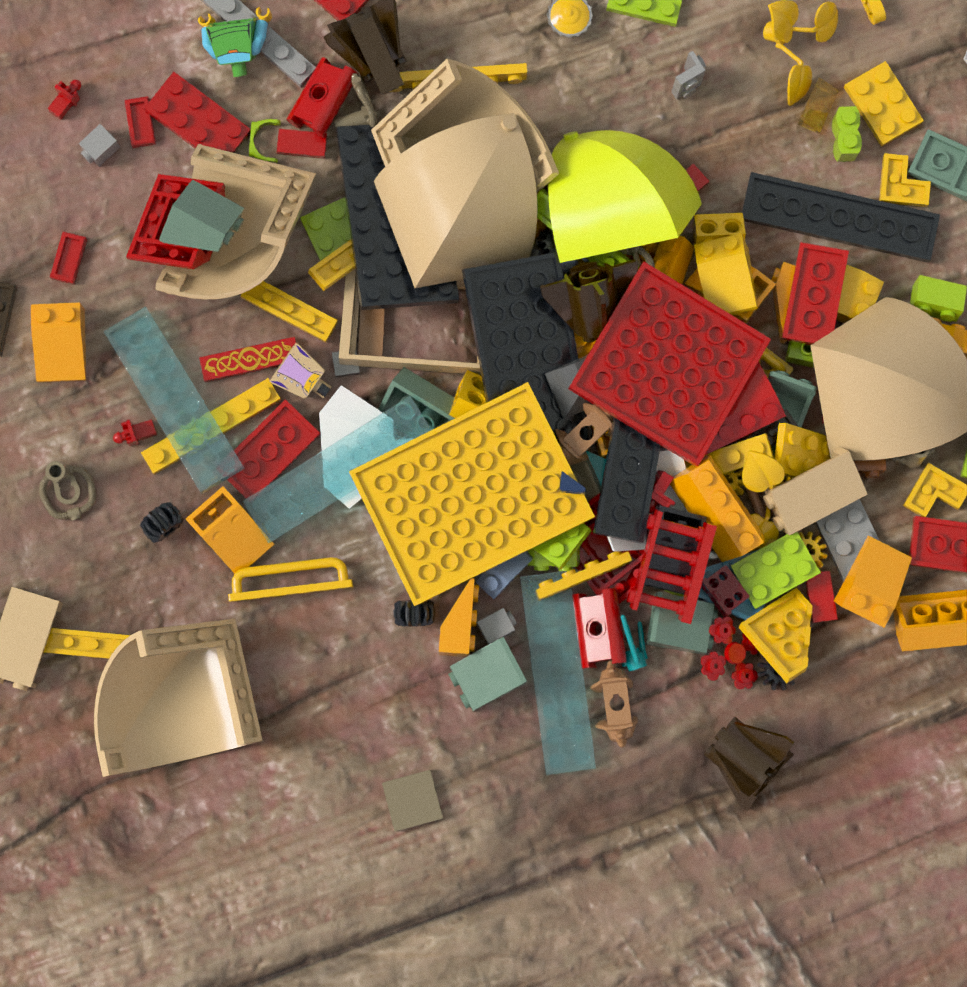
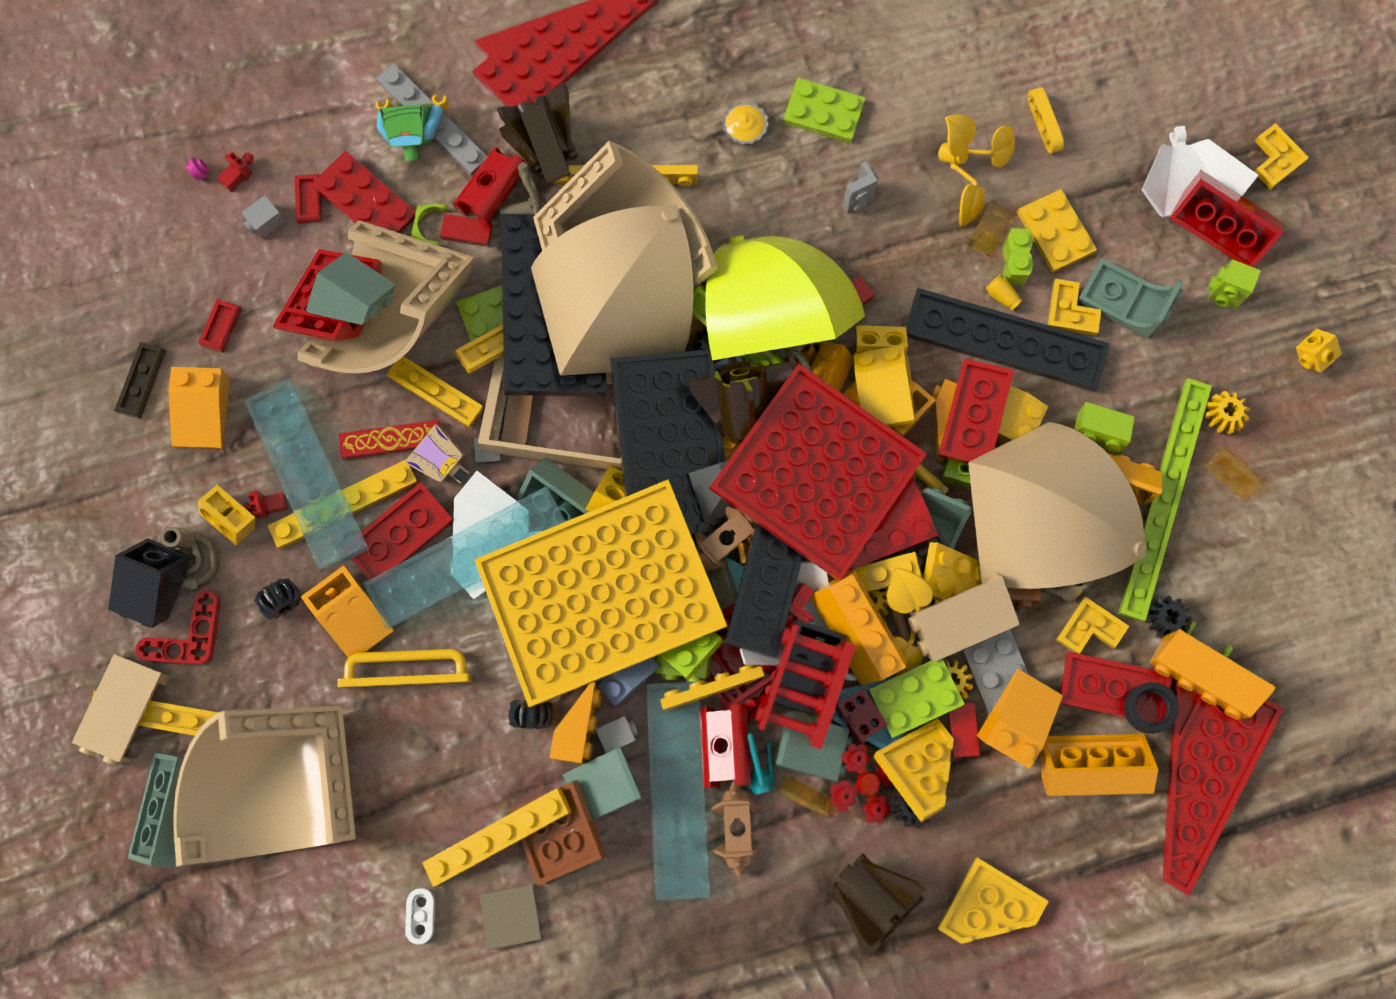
camera: 10 degrees right, 5 degrees down
dark blue slope [560,471,586,495] -> none
none -> black slope [108,538,192,628]
none -> sand green slope [128,752,184,869]
none -> red beam [135,590,221,666]
none -> dark pink plate [186,157,209,181]
none -> yellow brick [198,485,255,546]
none -> white plate [405,888,435,944]
none -> yellow plate [422,788,572,887]
none -> dark orange plate [510,780,607,886]
none -> clear yellow slope [778,776,832,817]
none -> yellow plate [937,858,1049,944]
none -> yellow cone [985,275,1022,311]

